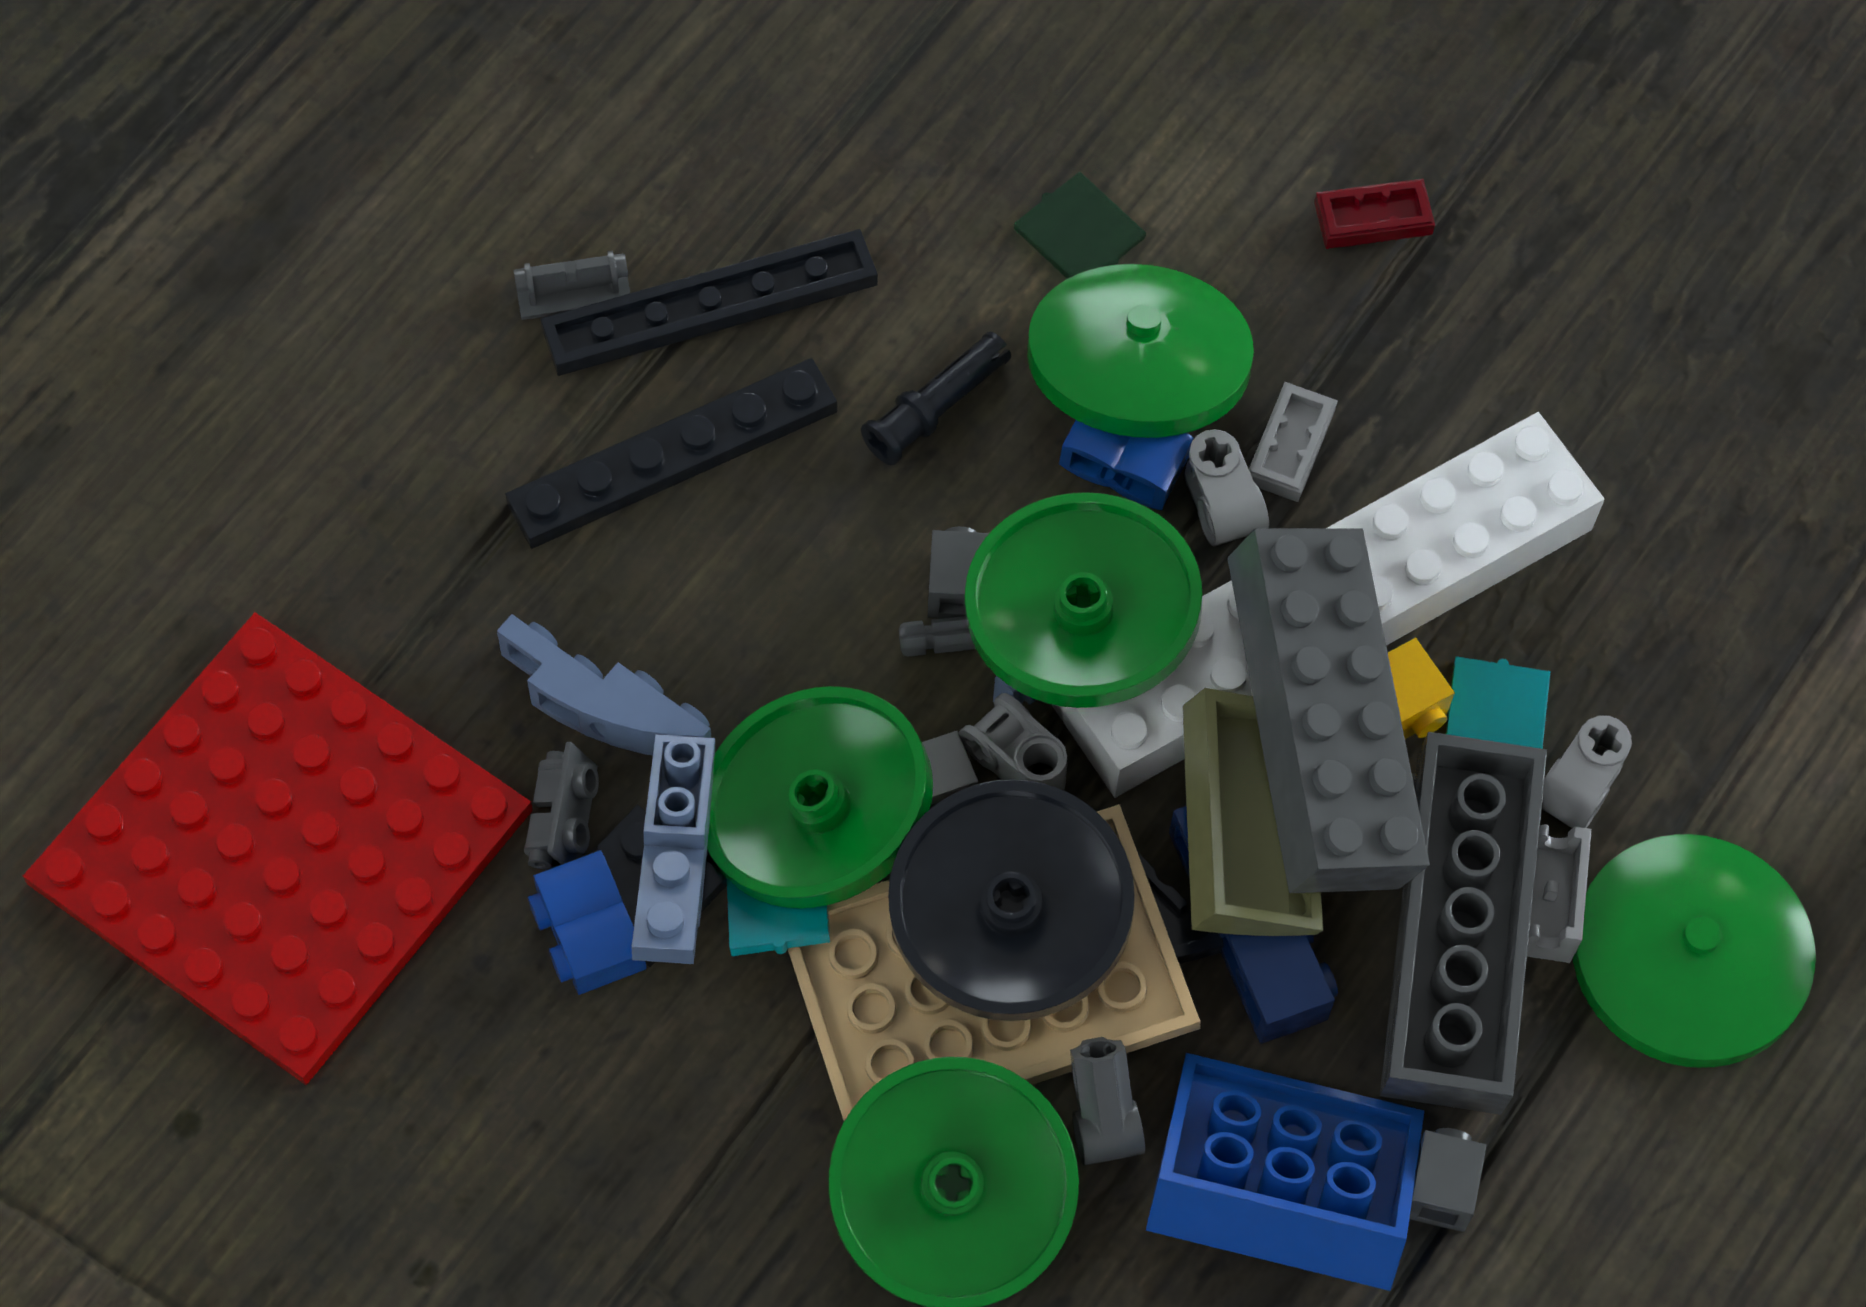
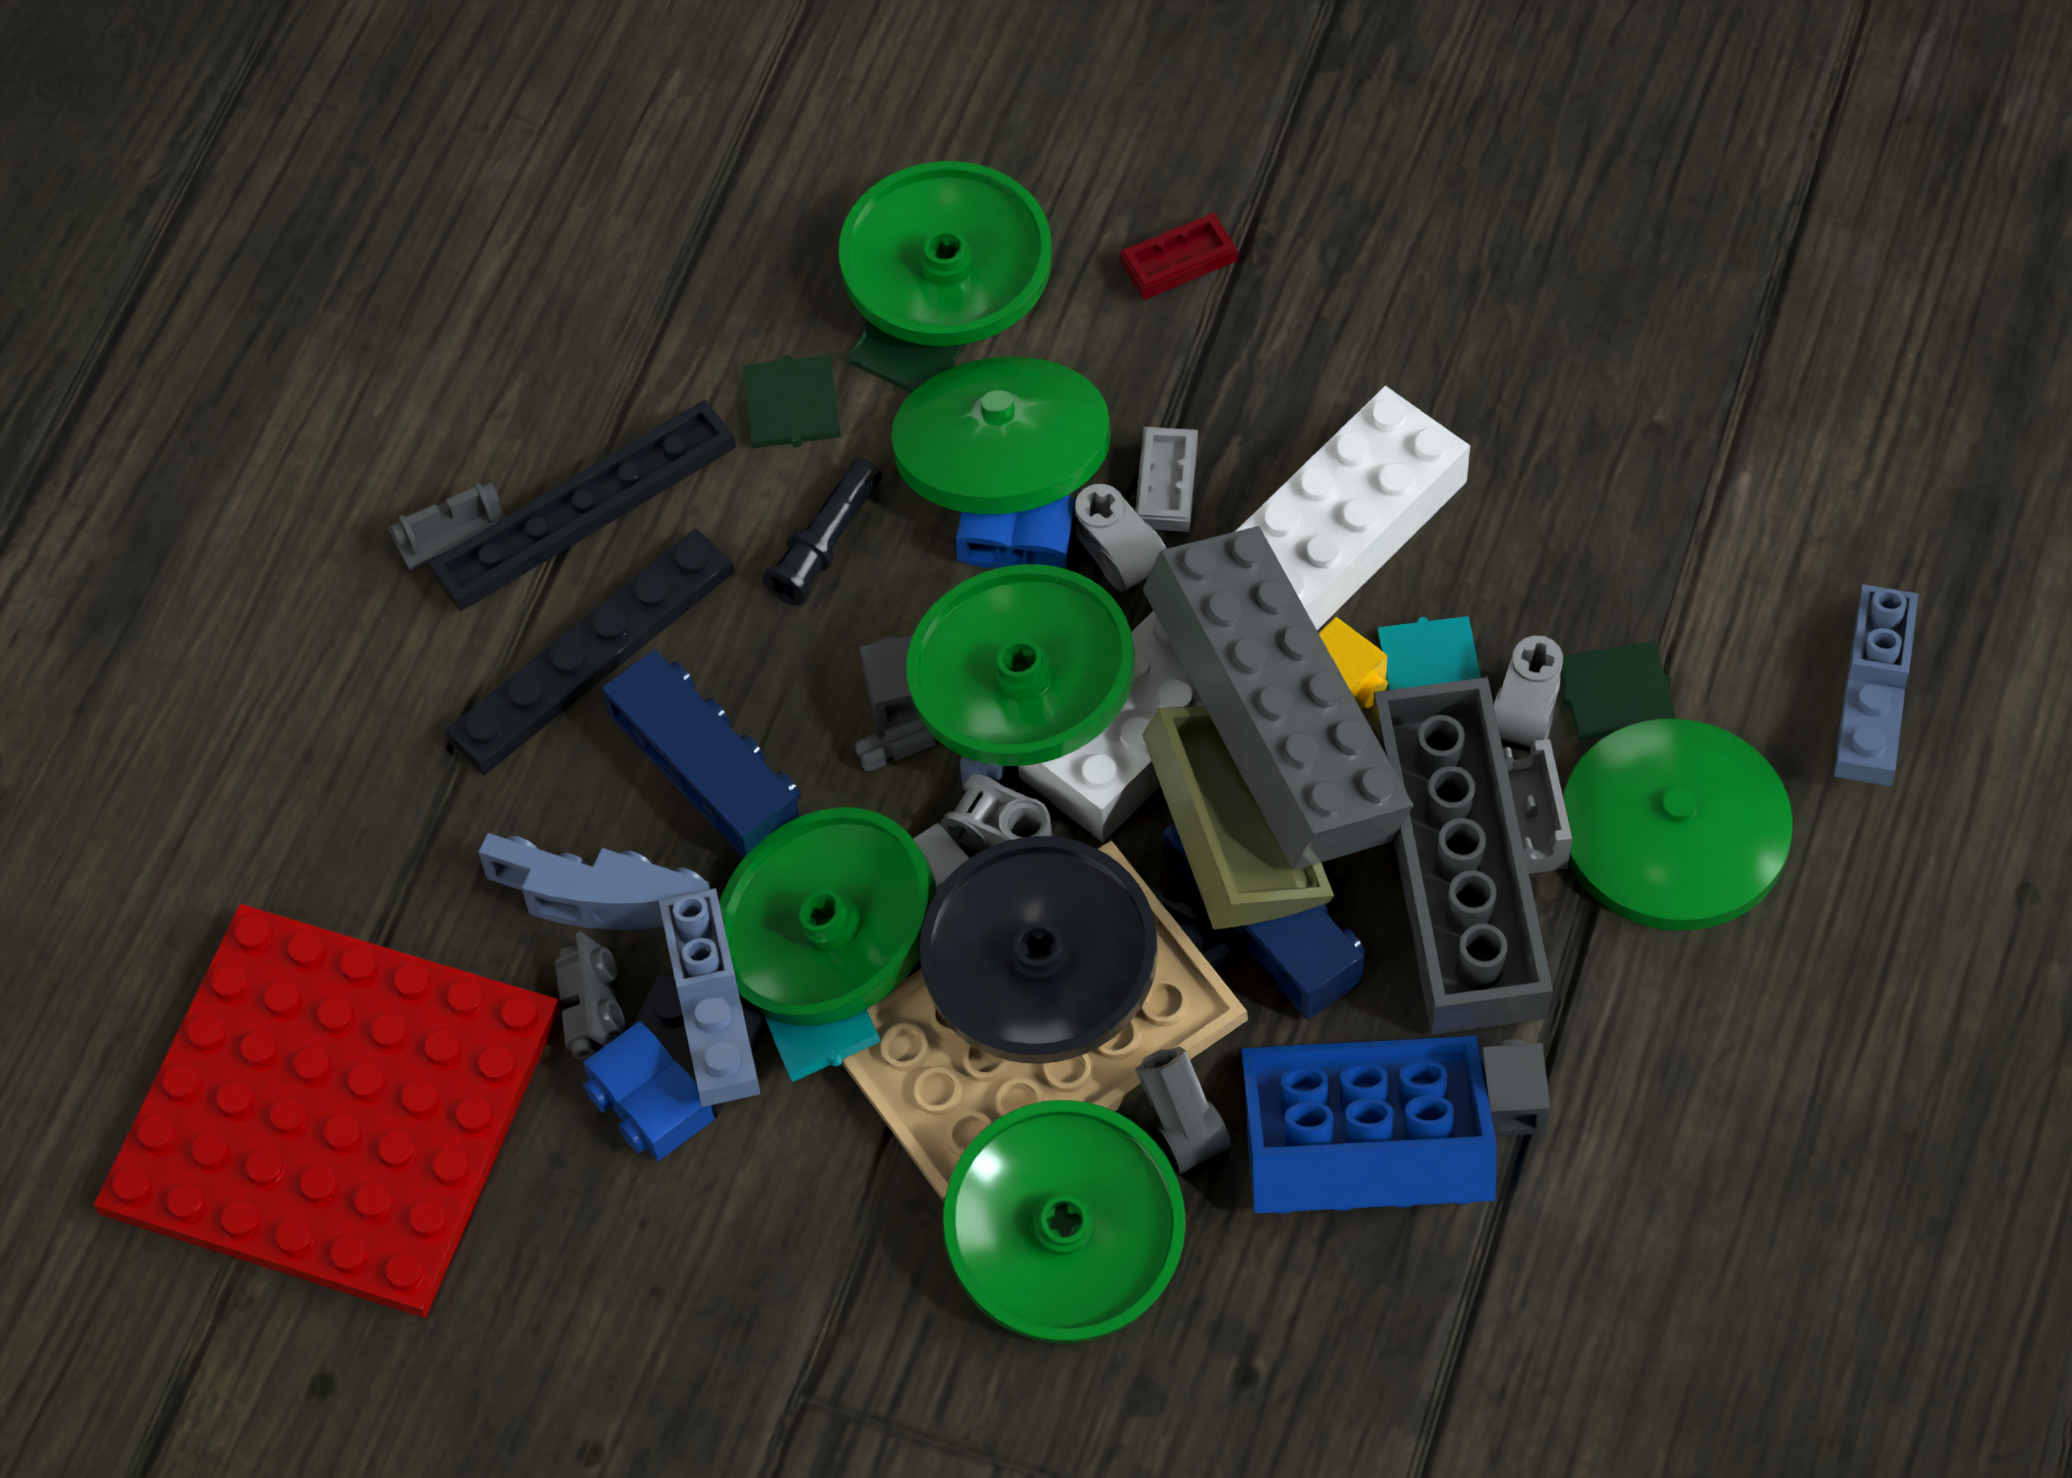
camera: 10 degrees left, 5 degrees down
none -> dark blue brick [602,649,801,859]
none -> clear green piece [743,354,841,448]
none -> green dish [839,161,1052,346]
none -> clear green piece [1561,641,1676,741]

